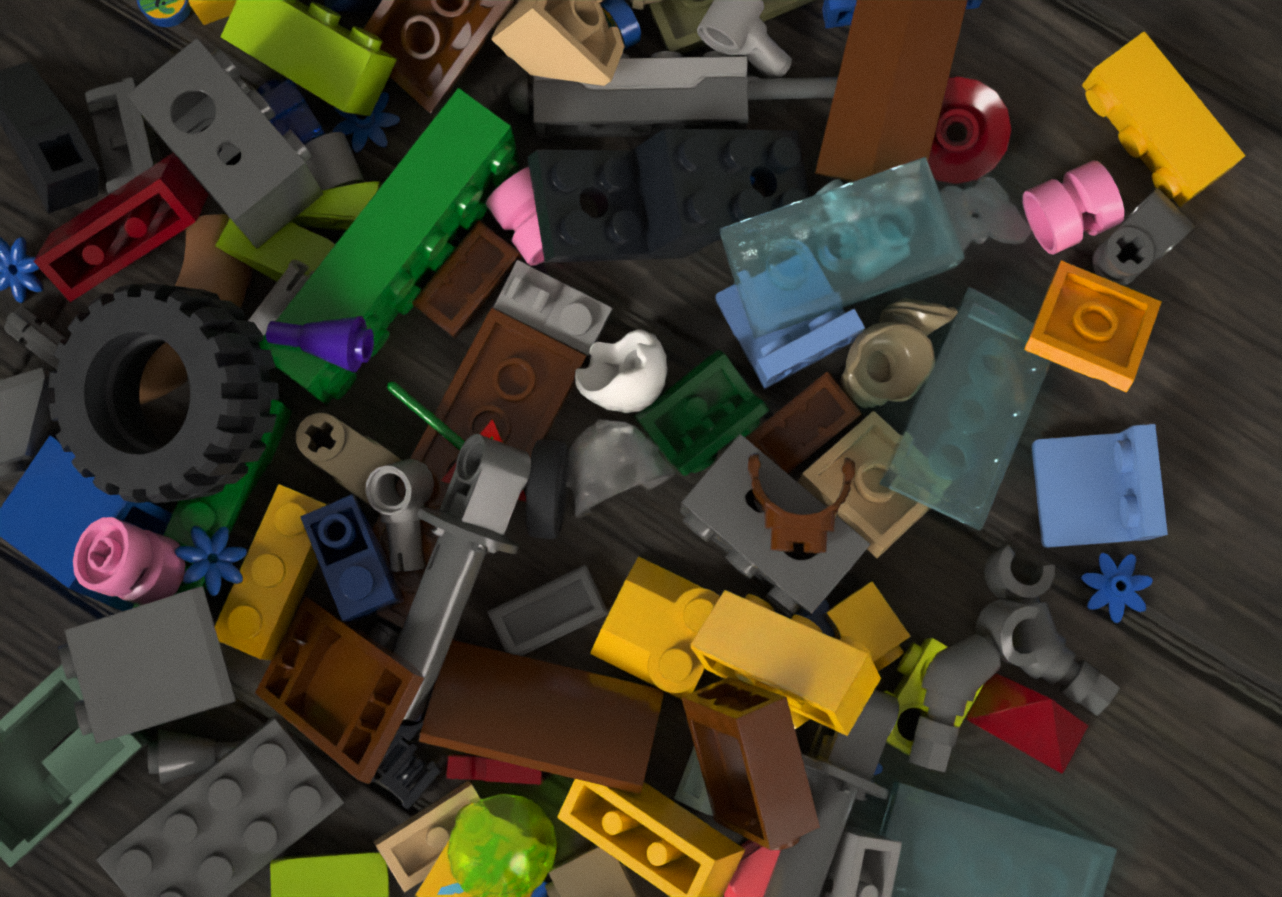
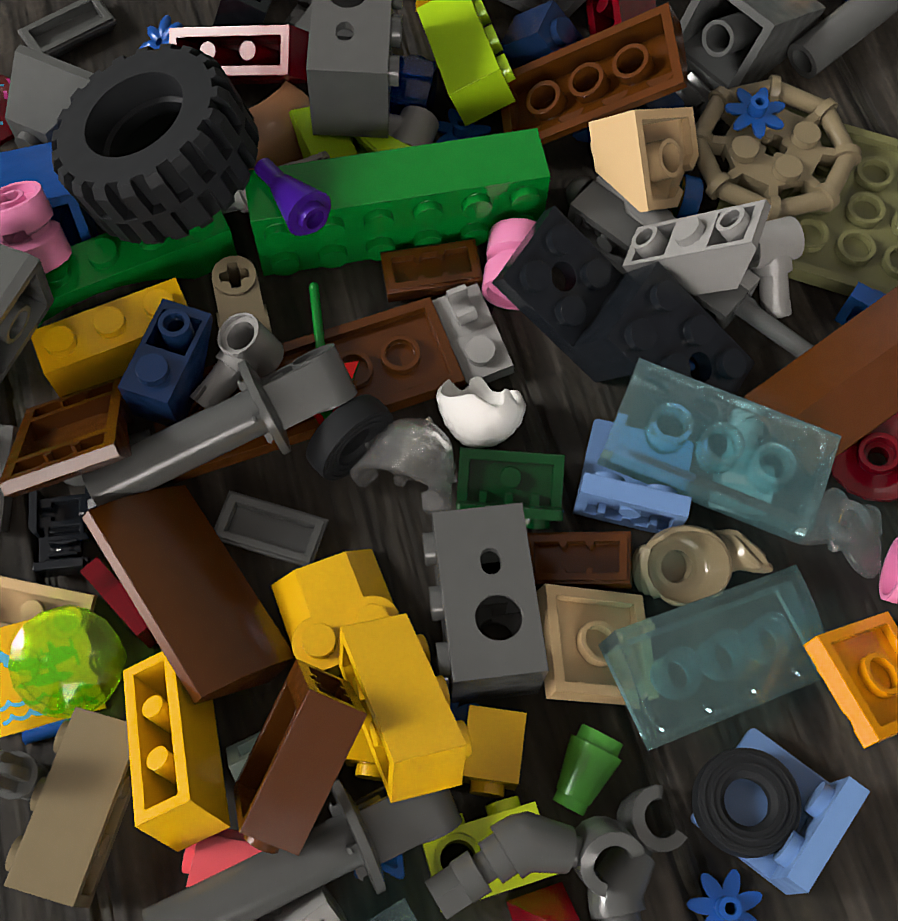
camera: 35 degrees right, 15 degrees down
blue plant [175,526,247,596] -> none
reddish brown helmet [748,453,855,553] -> none
none -> bright green cone [552,724,623,816]
none -> light grey slope [622,199,771,295]
none -> black tyre [692,748,802,858]

